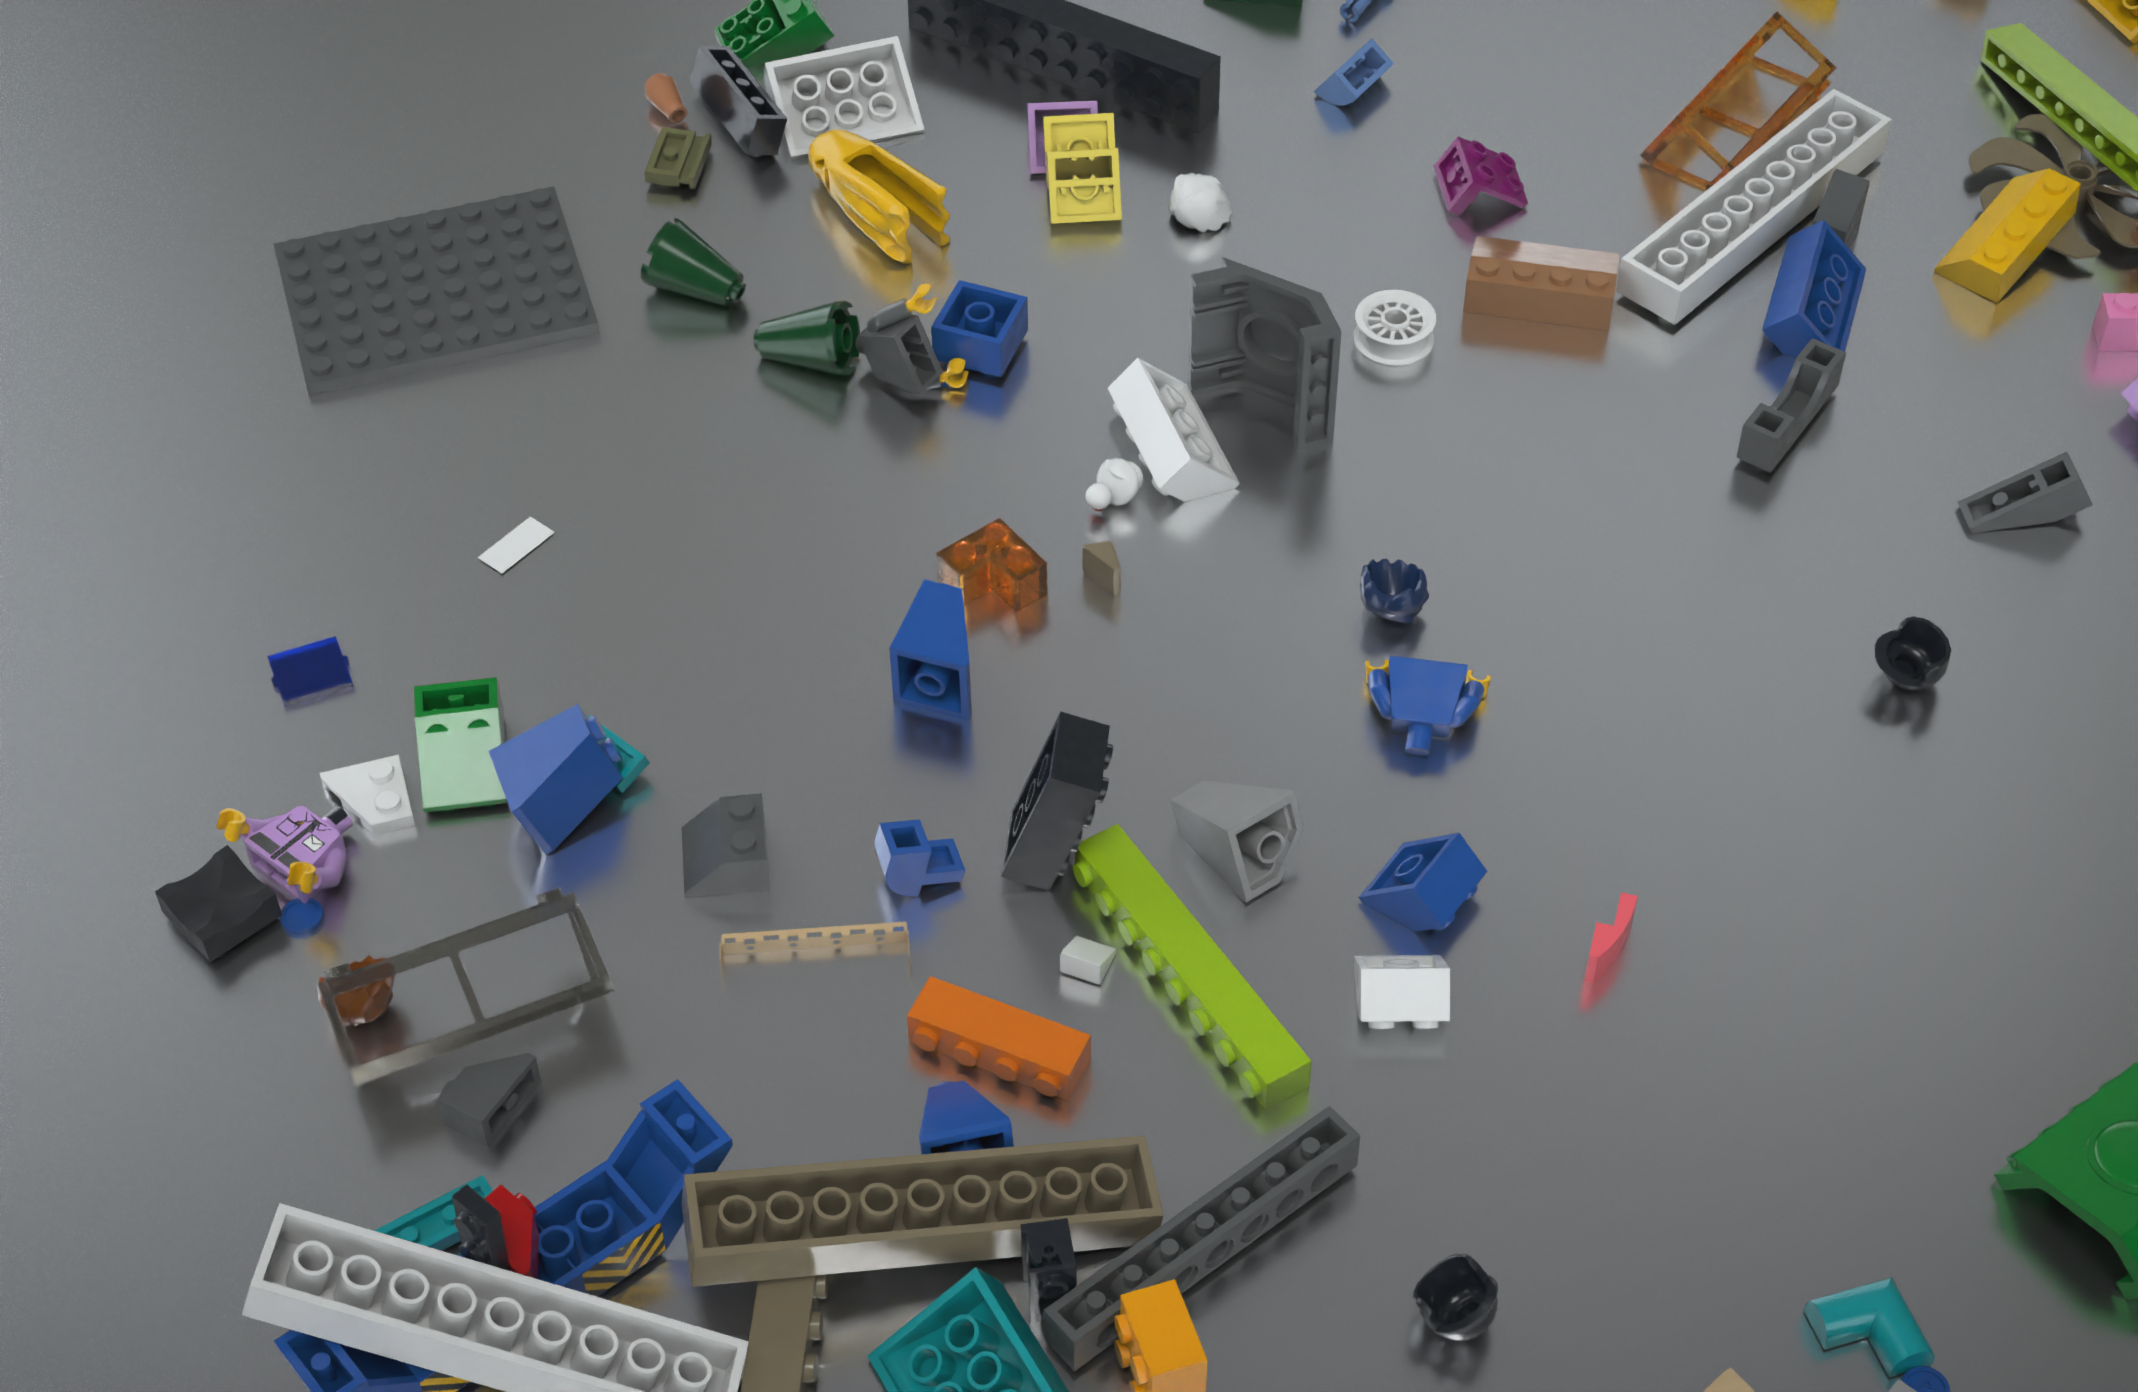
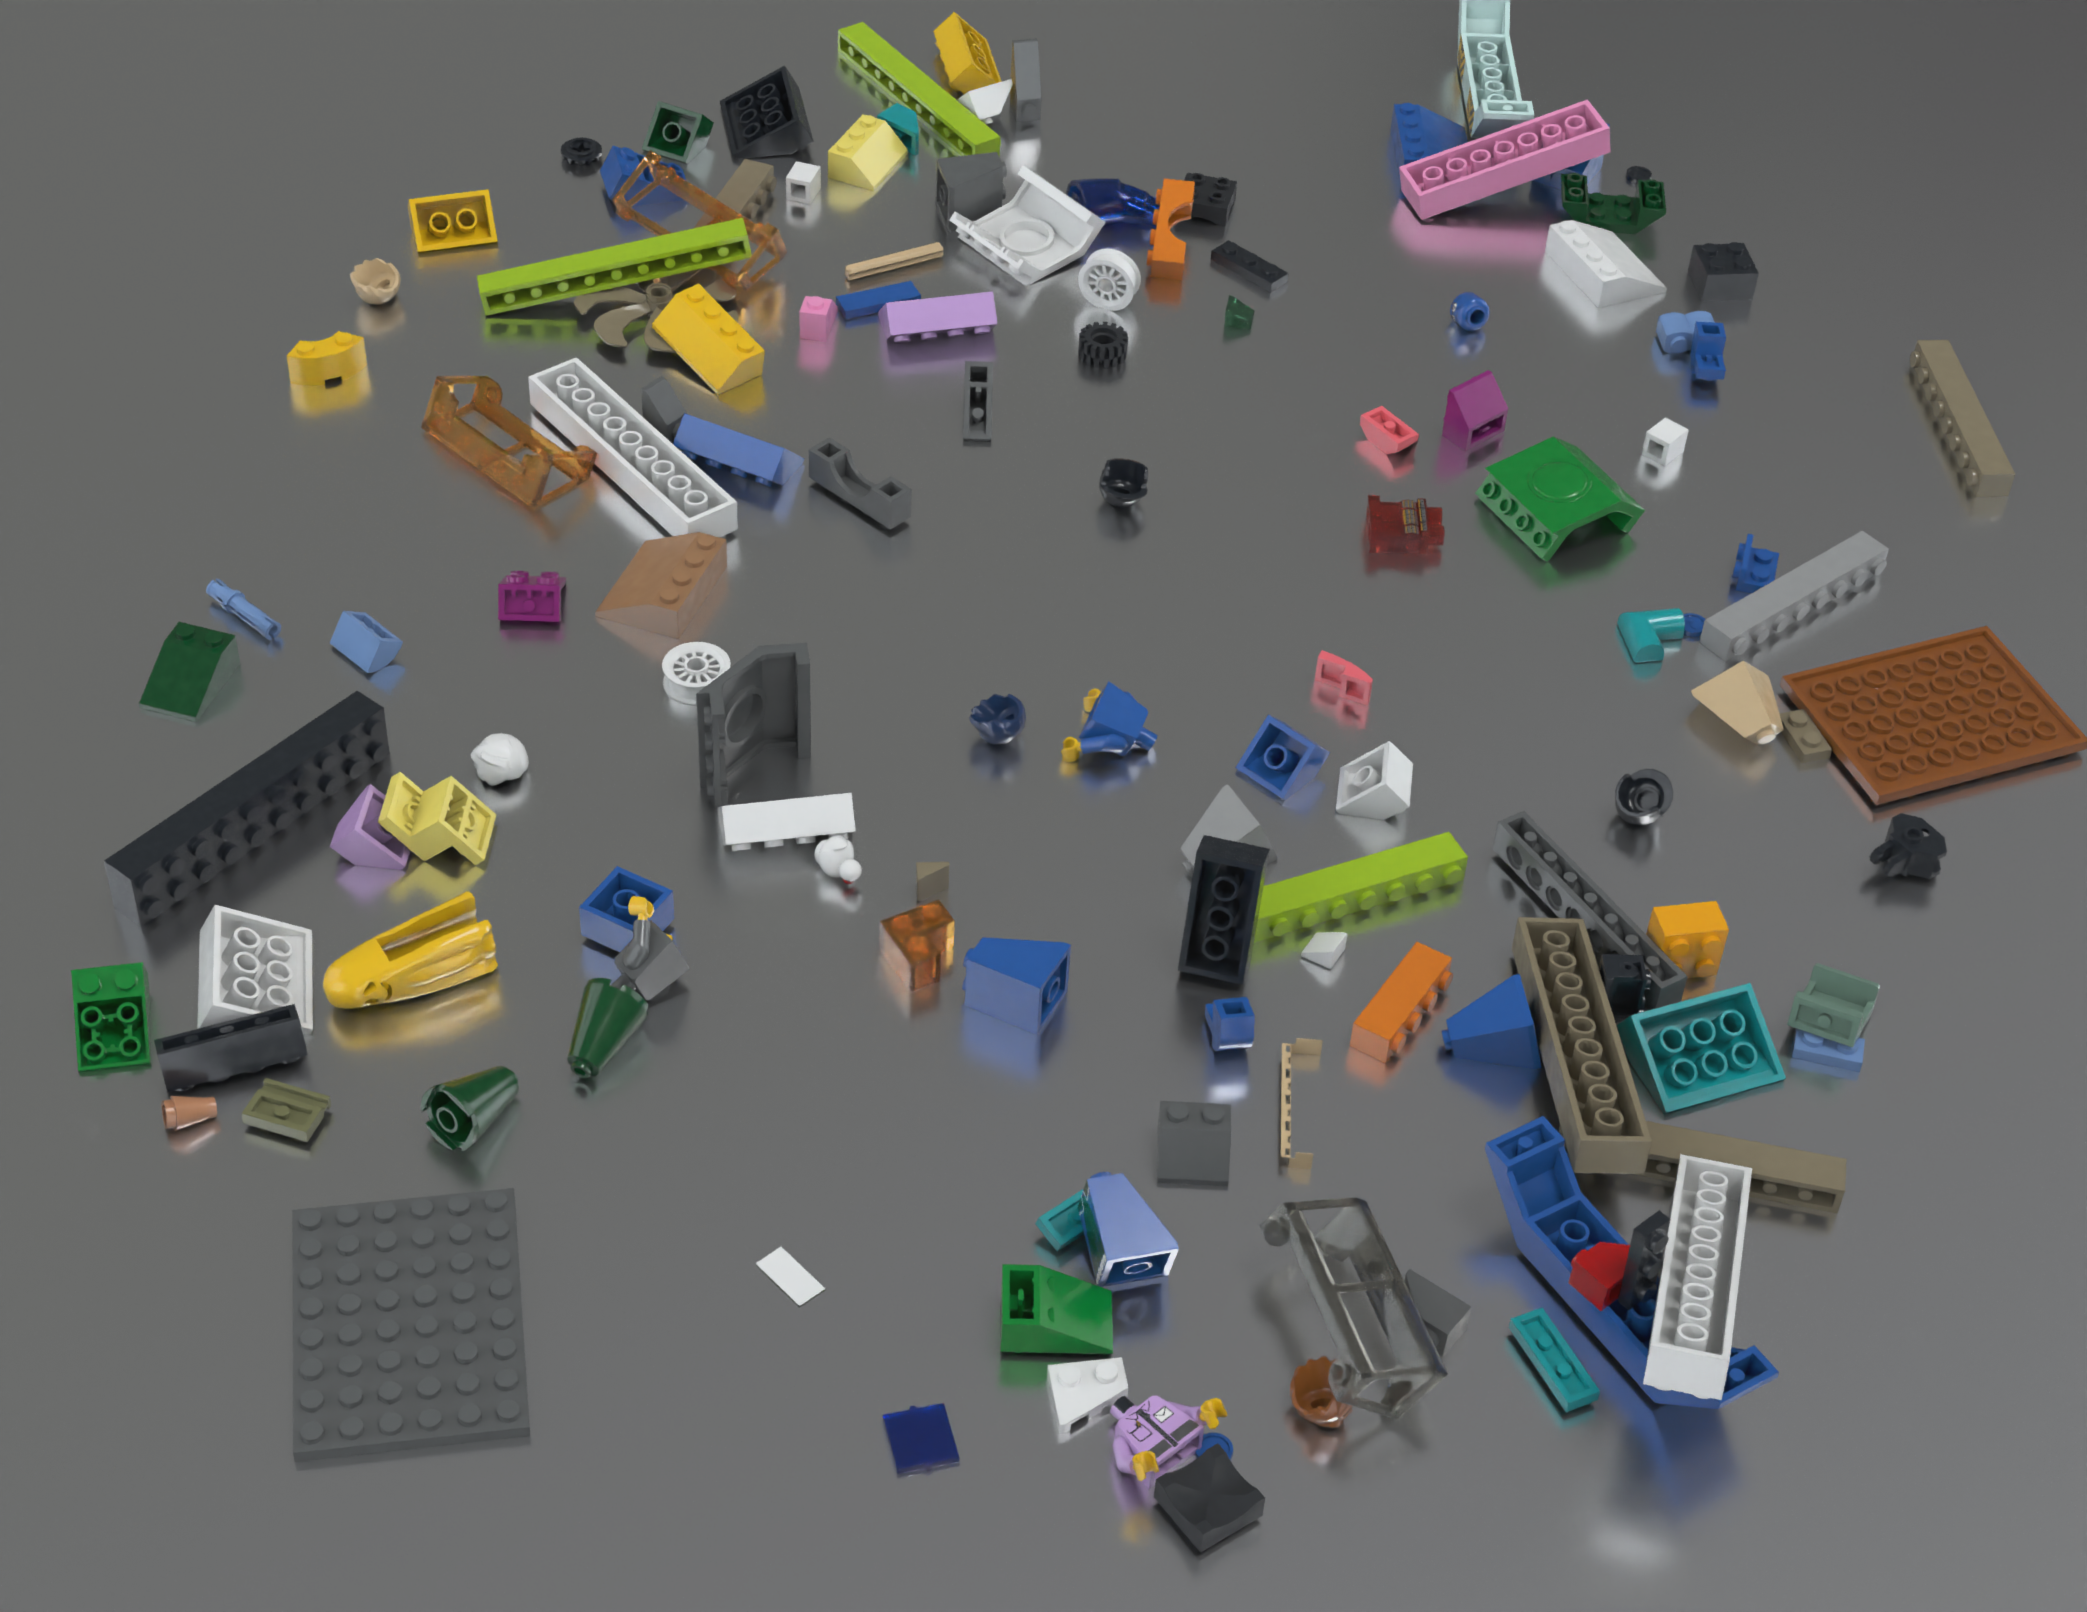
camera: 85 degrees left, 5 degrees down
none -> clear red hips [1366,495,1445,554]

